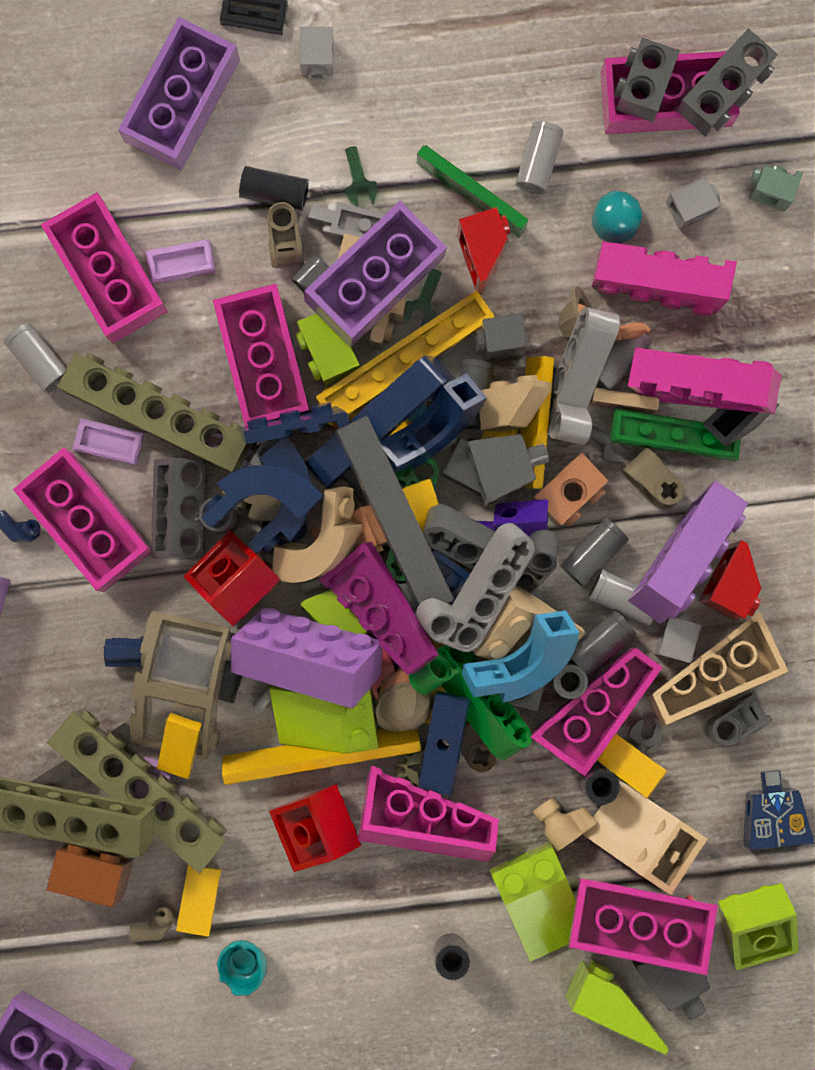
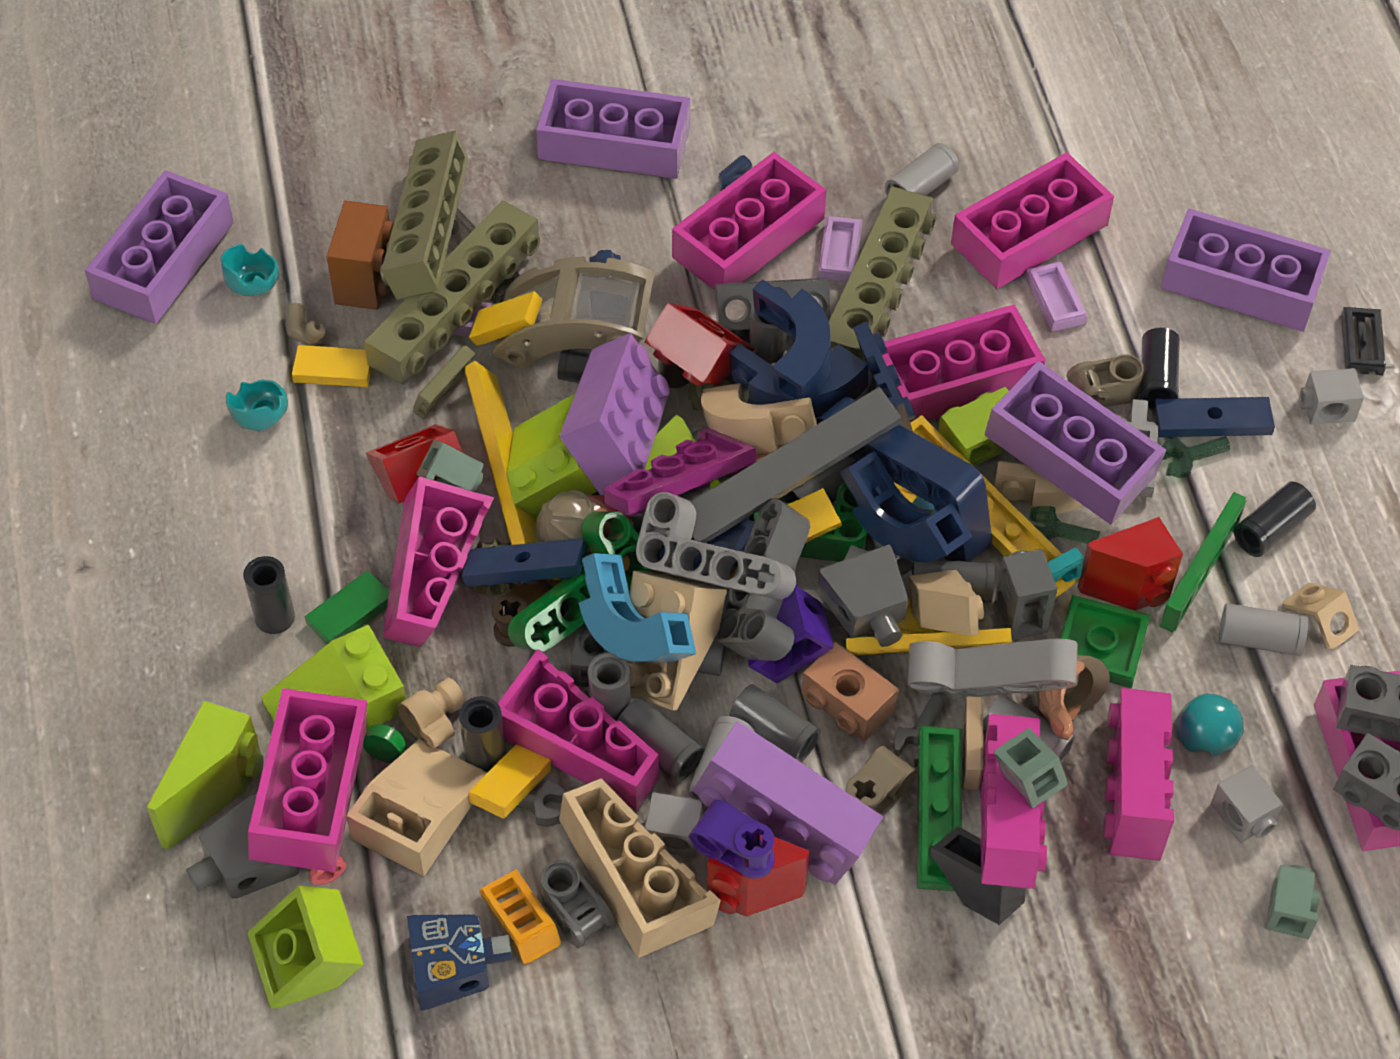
camera: 85 degrees right, 30 degrees down
none -> teal hair [220,243,280,296]
none -> green tile [305,570,389,644]
none -> green tile [363,724,406,763]
none -> olive tile [413,345,476,419]
none -> sand green brick [416,439,484,492]
none -> light orange slope [479,869,561,964]
none -> dark purple piece [688,800,774,879]
none -> sand green brick [994,728,1068,808]
none -> teal tile [1047,547,1084,582]
none -> green tile [1060,595,1150,689]
none -> dark blue tile [1153,397,1275,437]
none -> black pin [1233,481,1316,557]
none -> tan bracket [1282,583,1359,650]

